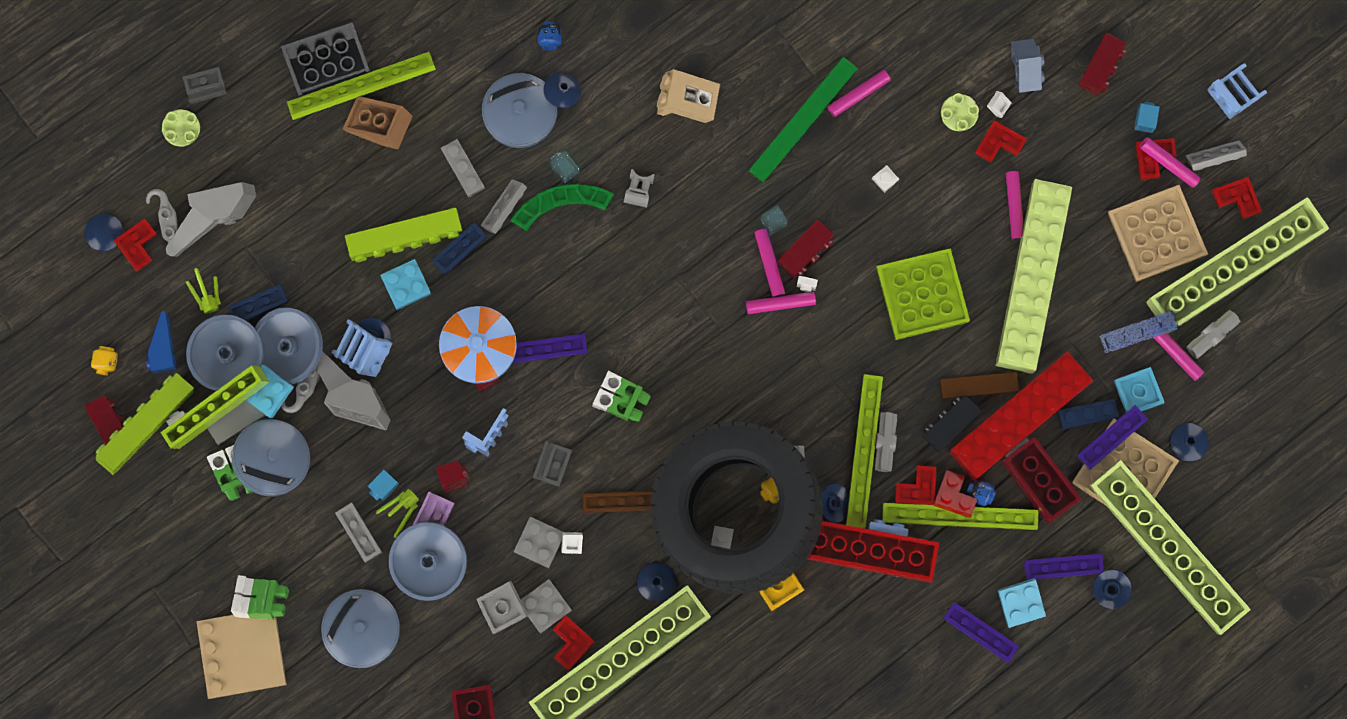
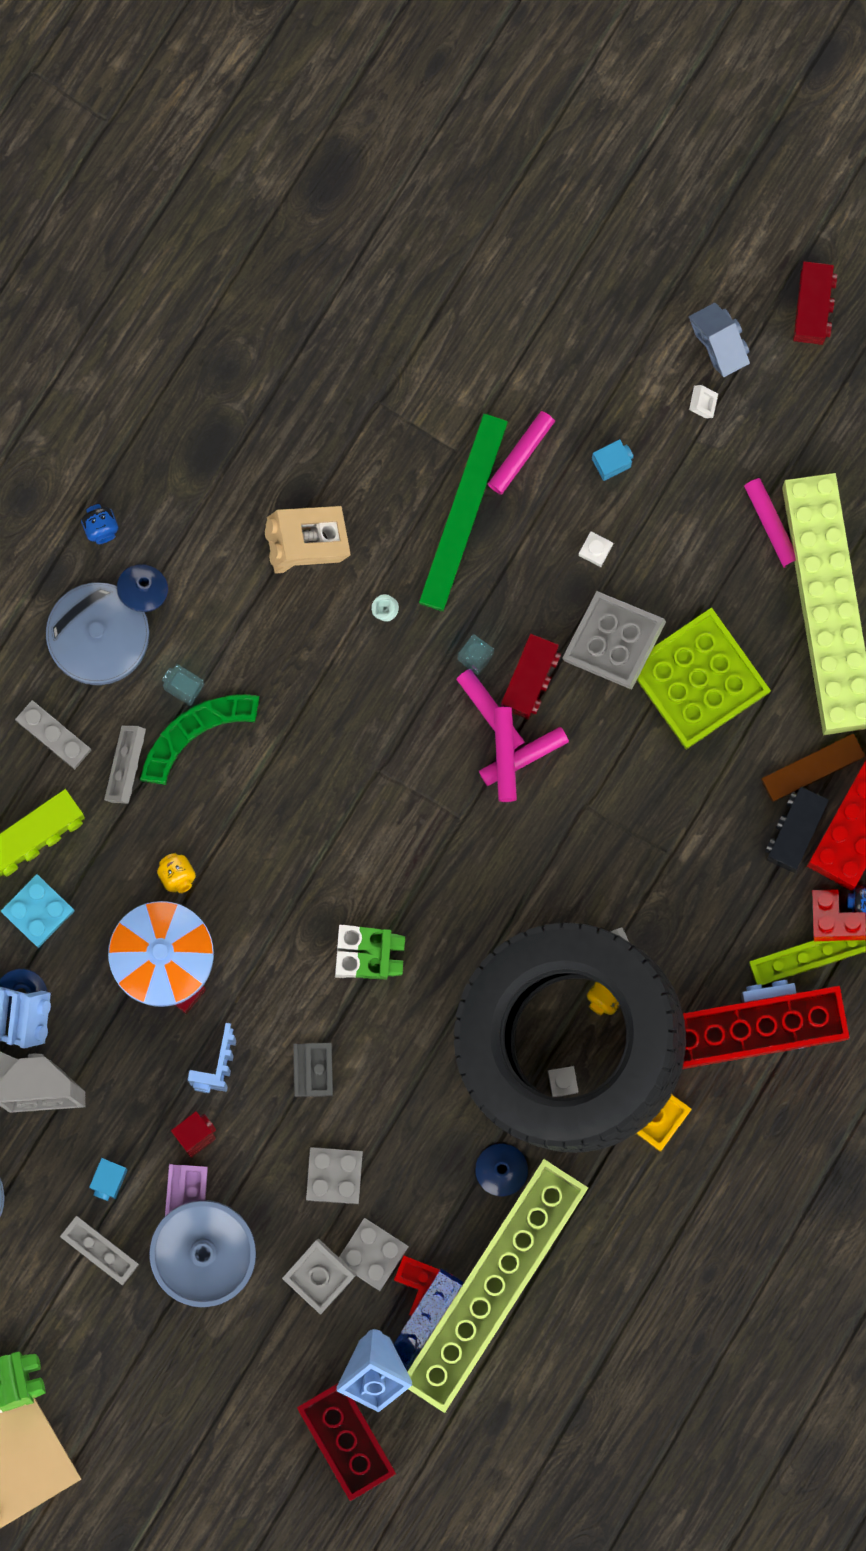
camera: 20 degrees left, 0 degrees up
sand blue dish [321,589,400,668] -> none
lime plant [376,489,419,538] -> none
dark blue plate [432,223,487,275] -> none
dark purple plate [512,334,588,364] -> none
white plate [561,532,583,554] -> none
reddish brown tile [582,491,654,513] -> none
light grey piece [624,169,654,208] -> none
white plate [797,276,818,292] -> none
dark blue dish [821,484,849,523] -> none
lime plate [846,374,883,529] -> none
light grey piece [875,412,897,472] -> none
red plate [895,465,936,505] -> none
yellowish green dish [941,93,979,131] -> none
red plate [975,120,1027,163] -> none
none -> yellow head [157,853,196,893]
none -> light blue slope [337,1329,412,1412]
none -> light aqua tile [372,594,399,621]
none -> clear blue plate [393,1269,463,1370]
none -> dark pink piece [494,707,517,802]
none -> light grey plate [563,591,666,690]
none -> dark azure brick [592,440,633,481]

